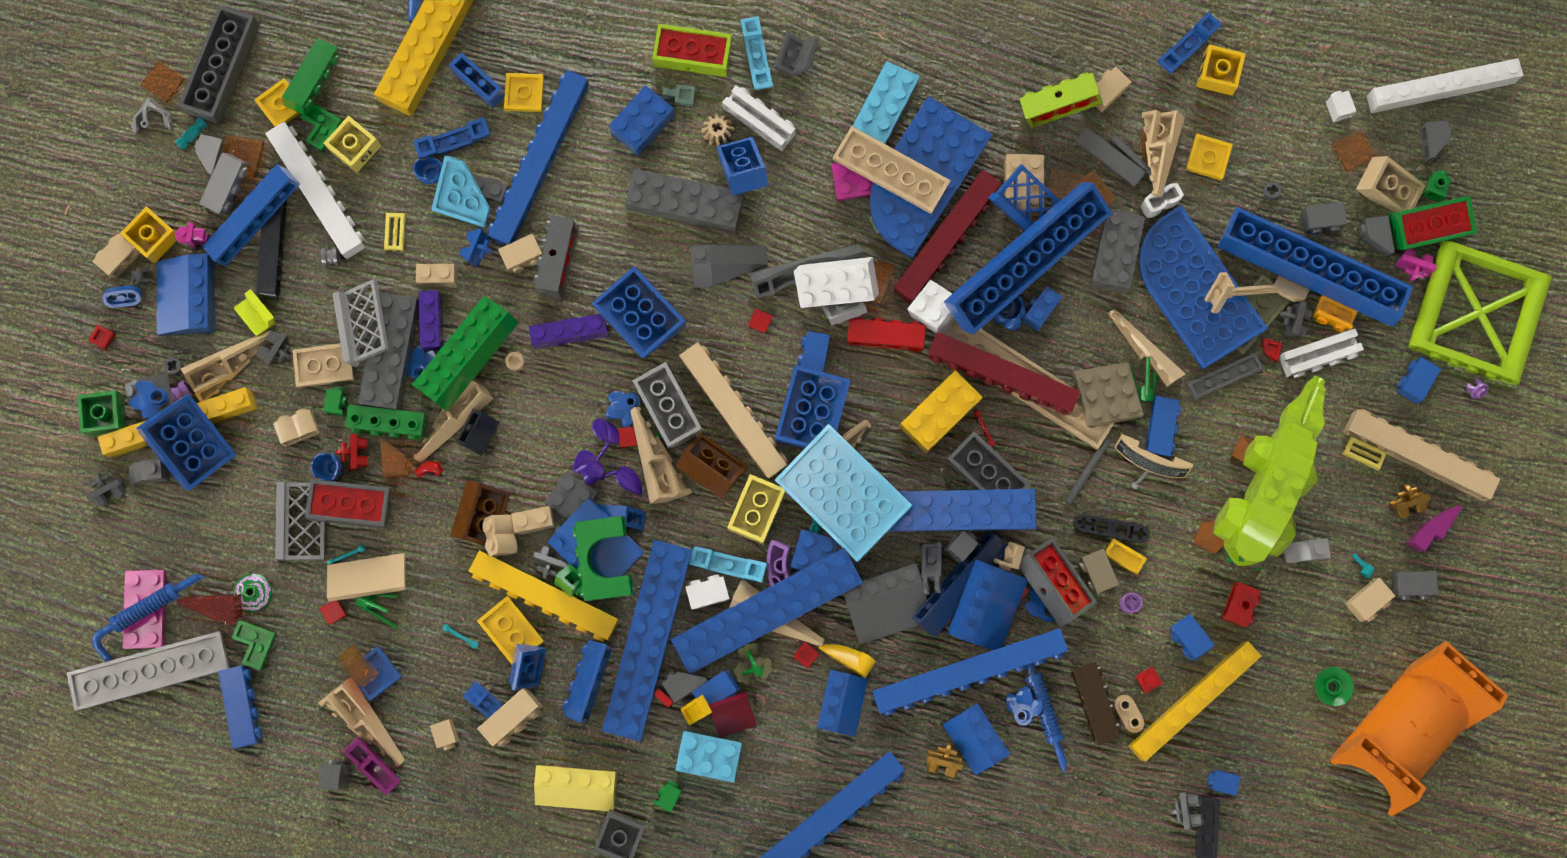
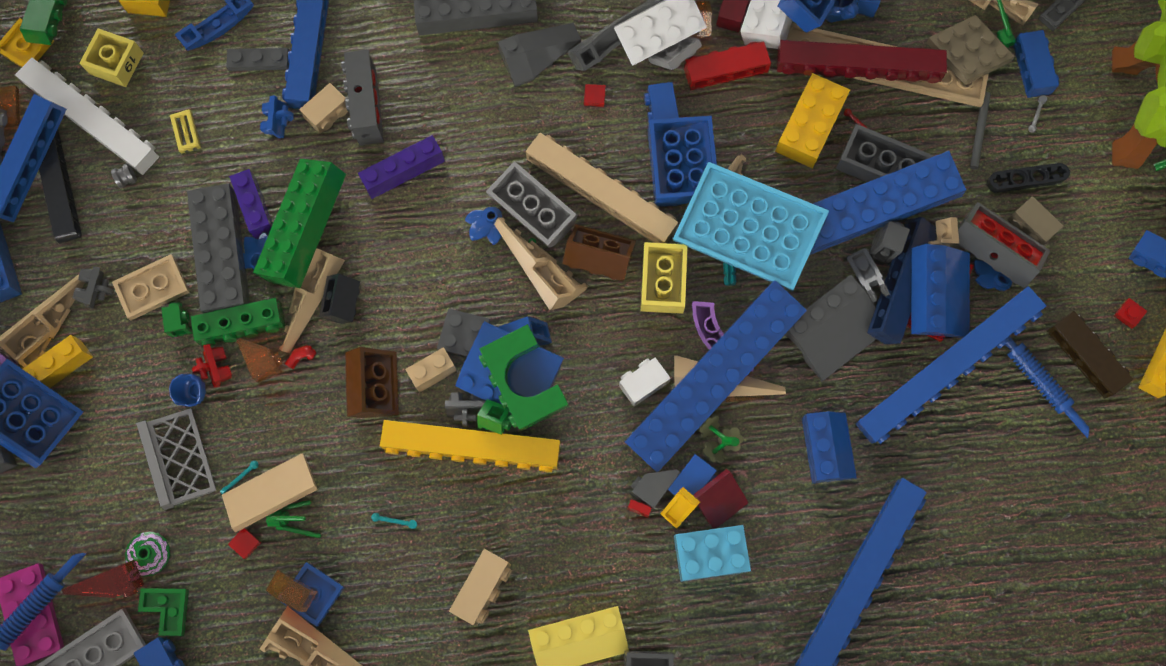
camera: 20 degrees left, 5 degrees down
neon yellow panel [234,289,275,336] -> none
tan brick [273,408,320,447] -> none
green plate [300,103,343,152] -> none
red brick [305,479,392,529] -> none
light grey fence [332,279,389,367] -> none
blue hair [413,156,443,185] -> none
tan brick [416,264,458,288] -> none
tan brick [430,719,459,751] -> none
medium azure plate [431,156,491,227] -> none
blue hips [463,681,503,718] -> none
yellow plate [477,596,545,664] -> none
tan brick [482,515,517,556] -> none
tan tile [505,352,525,371] -> none
blue slope [509,643,547,691] -> none
blue slope [562,640,613,723] -> none
dark purple plant [573,418,643,496] -> none
blue slope [591,266,686,359] -> none
blue brick [602,540,693,741] -> none
red tile [618,427,638,448] -> none
green brick [653,780,682,812] -> none
medium azure slope [689,546,767,583] -> none
blue brick [791,529,838,571] -> none
red tile [793,641,820,669] -> none
yellow piece [819,644,876,678] -> none
pearl gold hips [927,743,963,778] -> none
blue slope [943,703,1010,775] -> none
blue plate [1006,686,1043,726] -> none
yellow tile [1105,538,1147,575] -> none
slope [1114,434,1193,478] -> none
tan plate [1114,695,1144,733] -> none
medium lavender wheel [1120,593,1142,613] -> none

